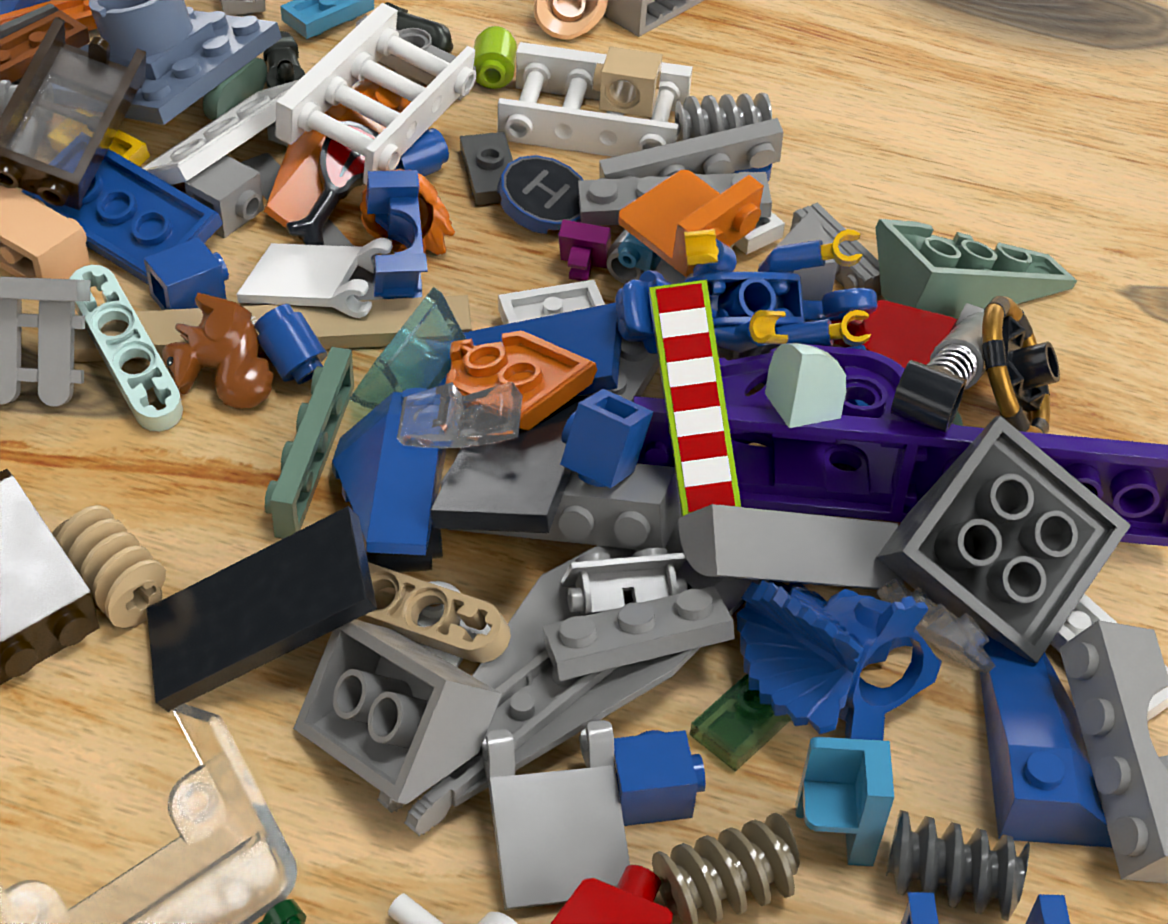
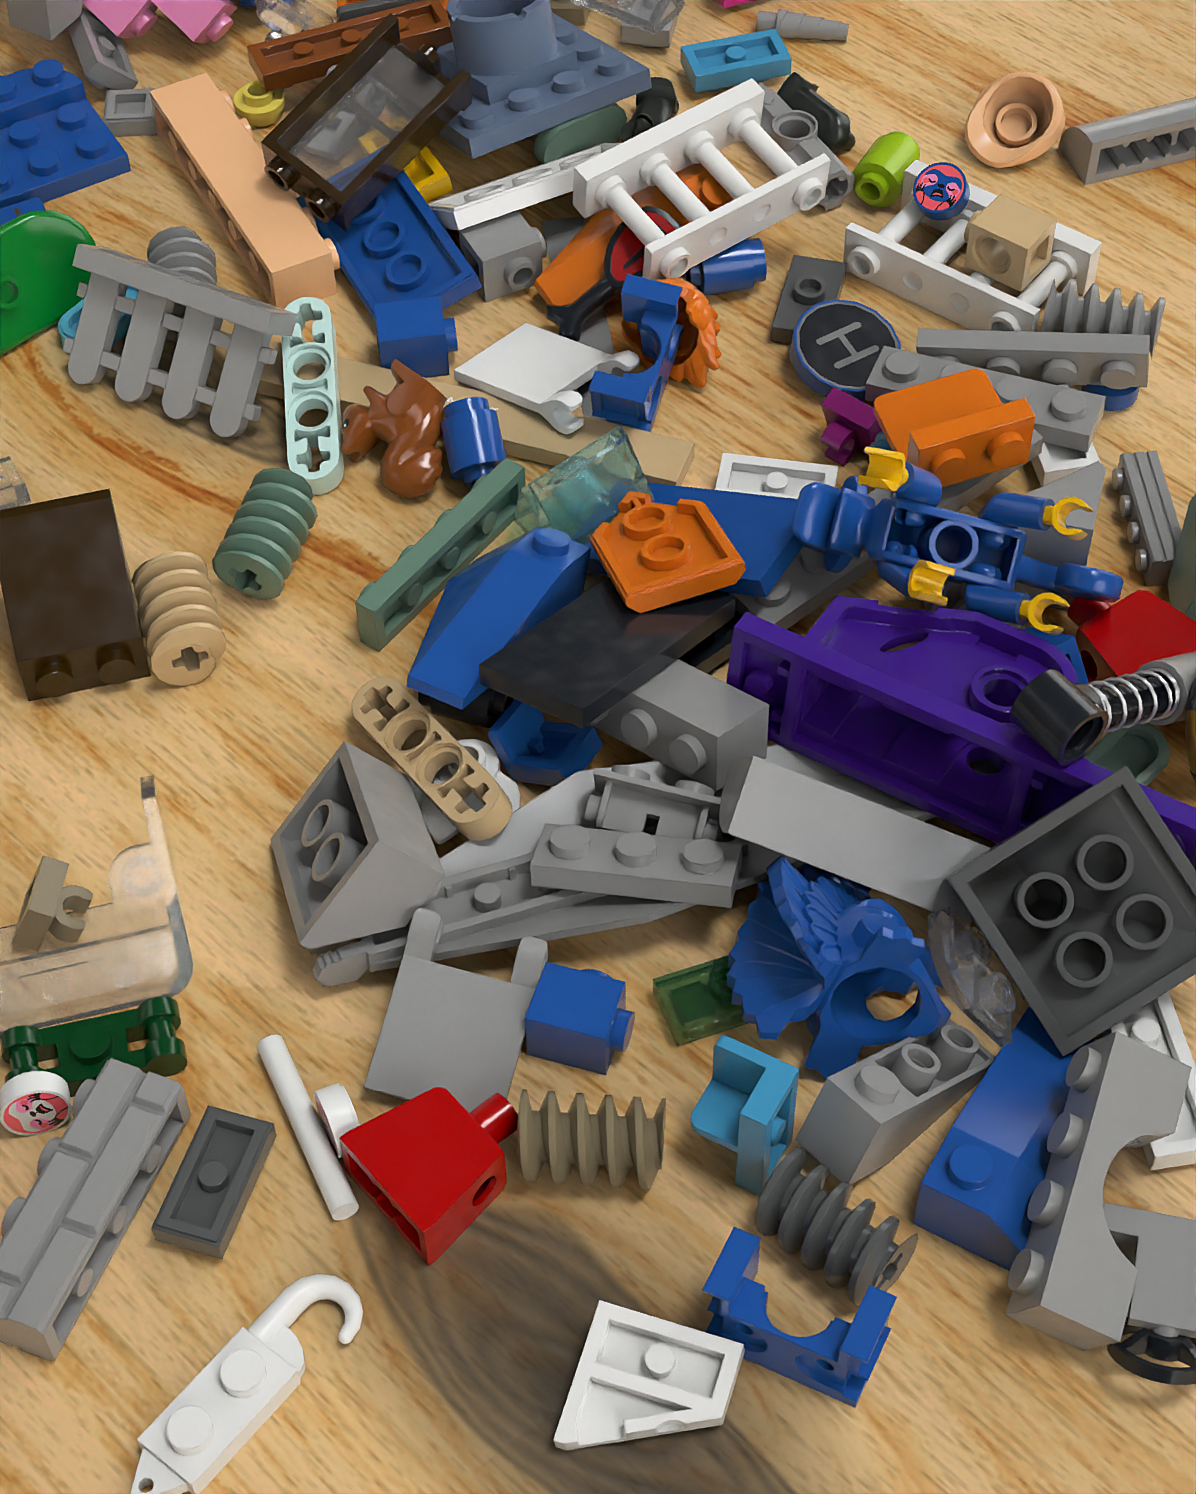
camera: 30 degrees right, 5 degrees up
black tile [147,506,377,712] -> none
clear slope [397,382,523,448] -> none
blue brick [560,389,654,489] -> none
tile [649,280,741,516] -> none
light aqua brick [765,343,846,428] -> none
none -> dark tan tile [11,855,93,952]
none -> sand green piece [212,468,318,600]
none -> blue bracket [488,699,603,786]
none -> light grey slope [795,1018,996,1184]
none -> tile [913,162,970,221]

